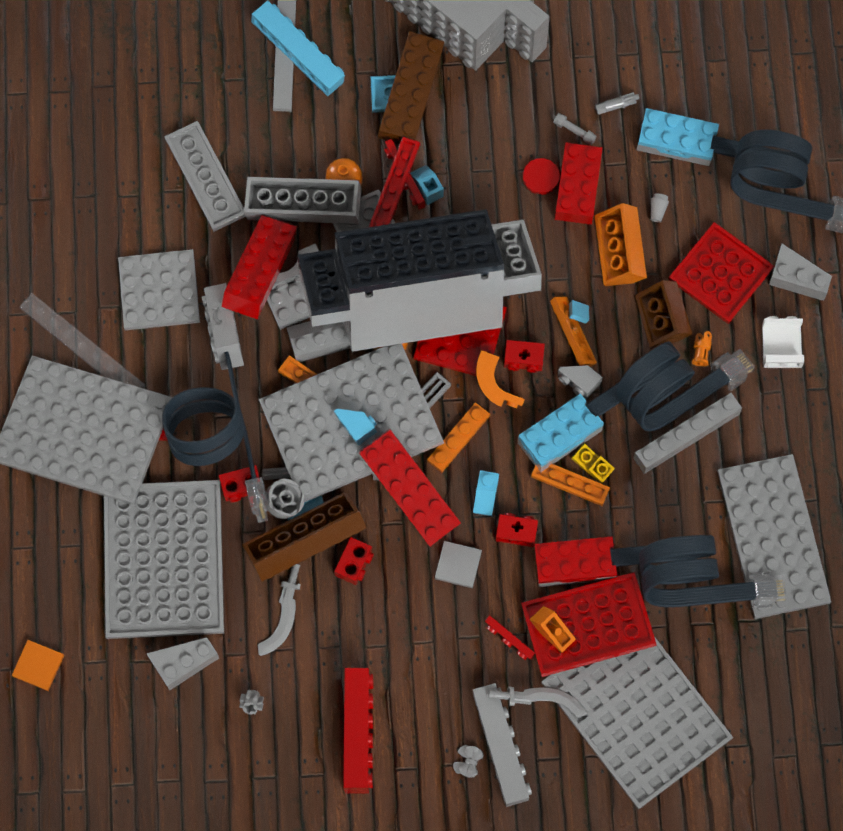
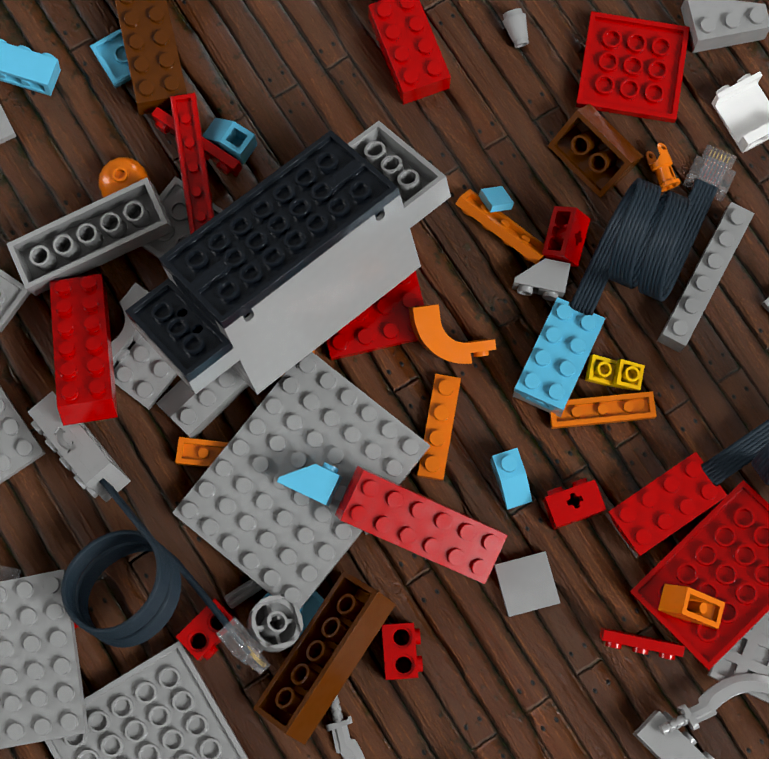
camera: 30 degrees left, 5 degrees up
light grey tile [421,372,451,409] -> none
red brick [504,340,545,373] -> none
red tile [523,158,560,195] -> none
orange slope [594,203,647,286] -> none
none -> red brick [542,206,590,267]

